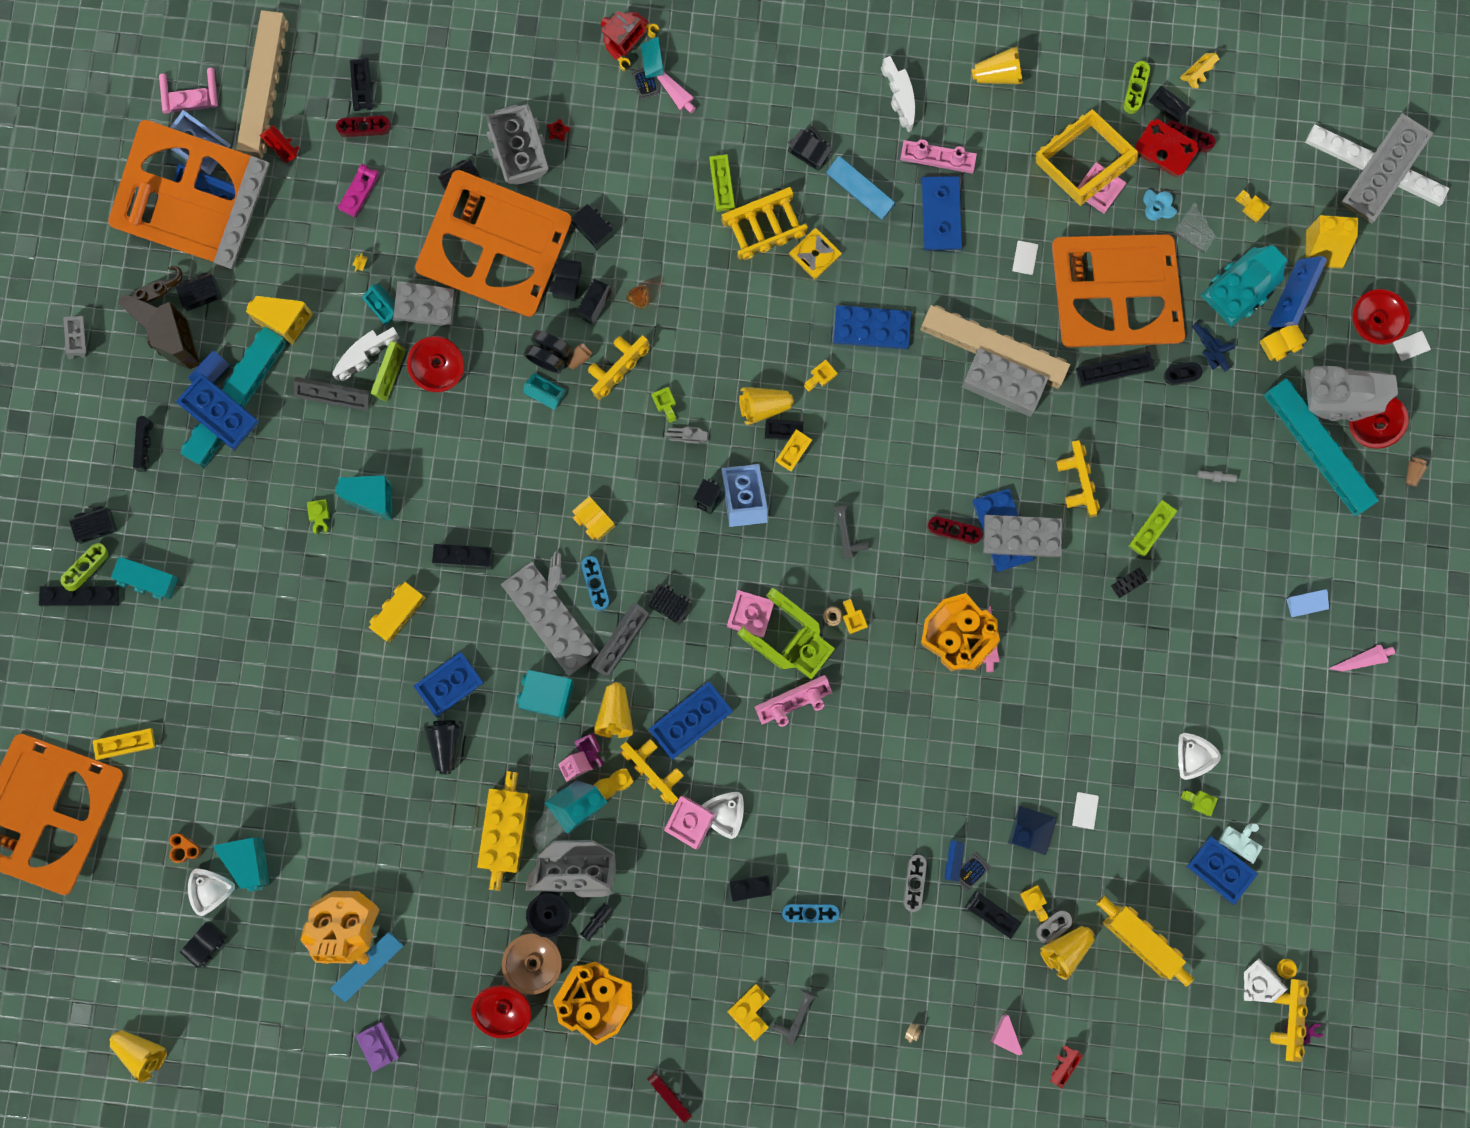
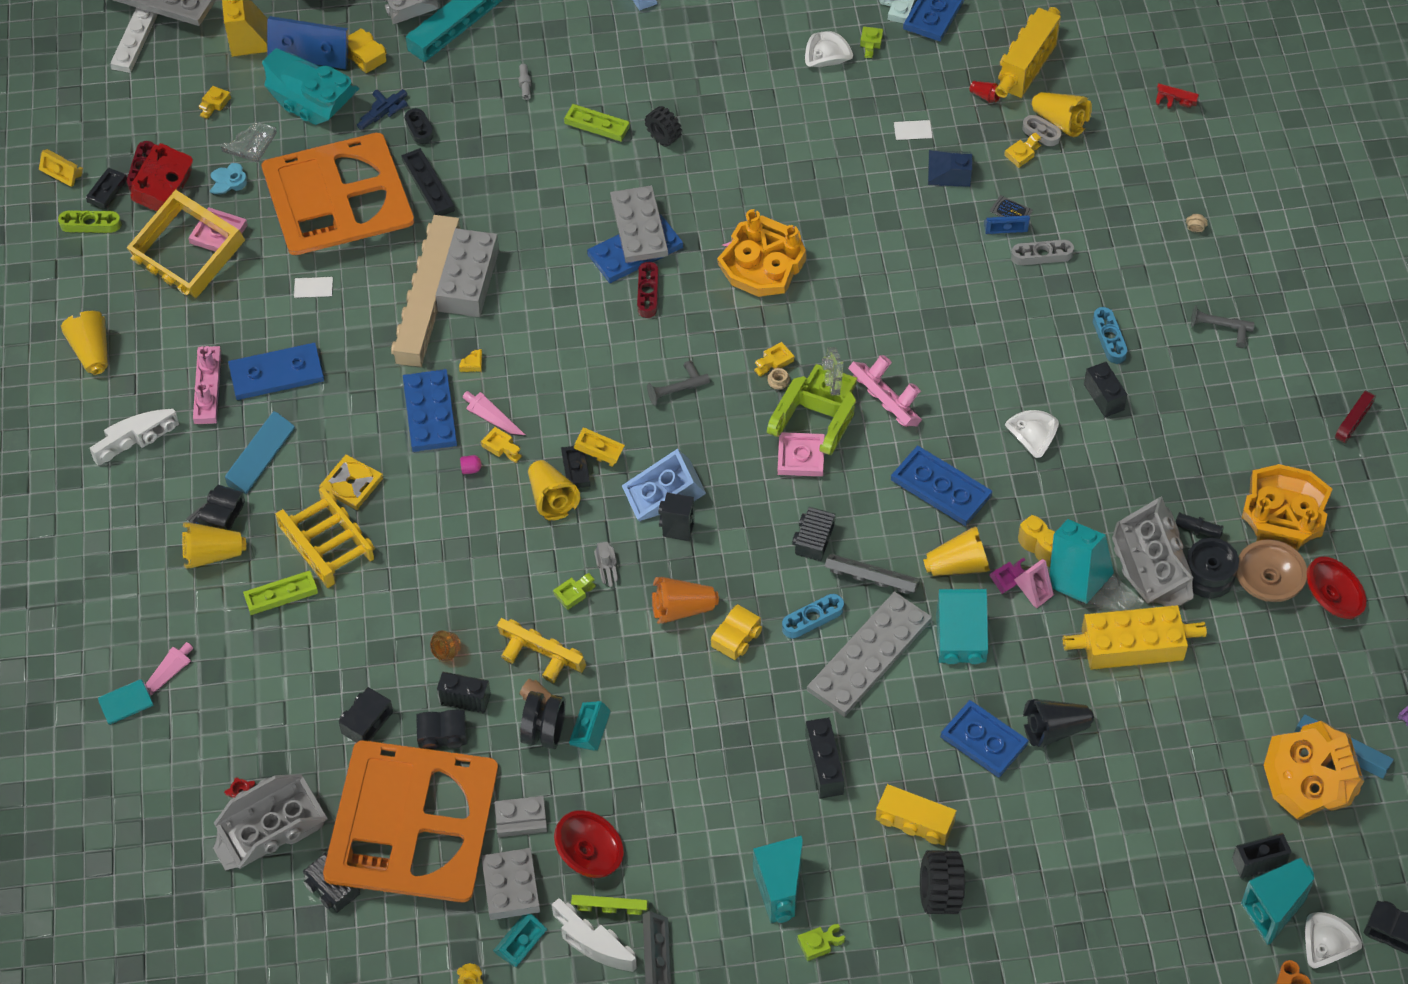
camera: 100 degrees left, 25 degrees down
light grey piece [548,551,566,592] -> none
red torso [601,12,659,71] -> none
yellow plate [620,739,684,805] -> none
sticker [631,67,660,100] -> none
bright pink plate [664,796,716,850] -> none
yellow plate [727,984,770,1042] -> none
black plate [965,891,1022,939] -> none
bright pink slope [991,1014,1023,1056] -> none
yellow plate [1056,440,1100,518] -> none
none -> yellow cone [182,522,246,569]
none -> yellow tile [459,349,482,372]
none -> dark pink piece [460,455,481,475]
none -> bright pink bar [463,391,525,435]
none -> light grey plate [494,796,547,838]
none -> orange cone [652,577,719,624]
none -> clear wing [822,347,844,395]
none -> black tyre [920,850,965,914]
none -> red cone [970,81,1000,103]
none -> black brick [1232,833,1292,879]

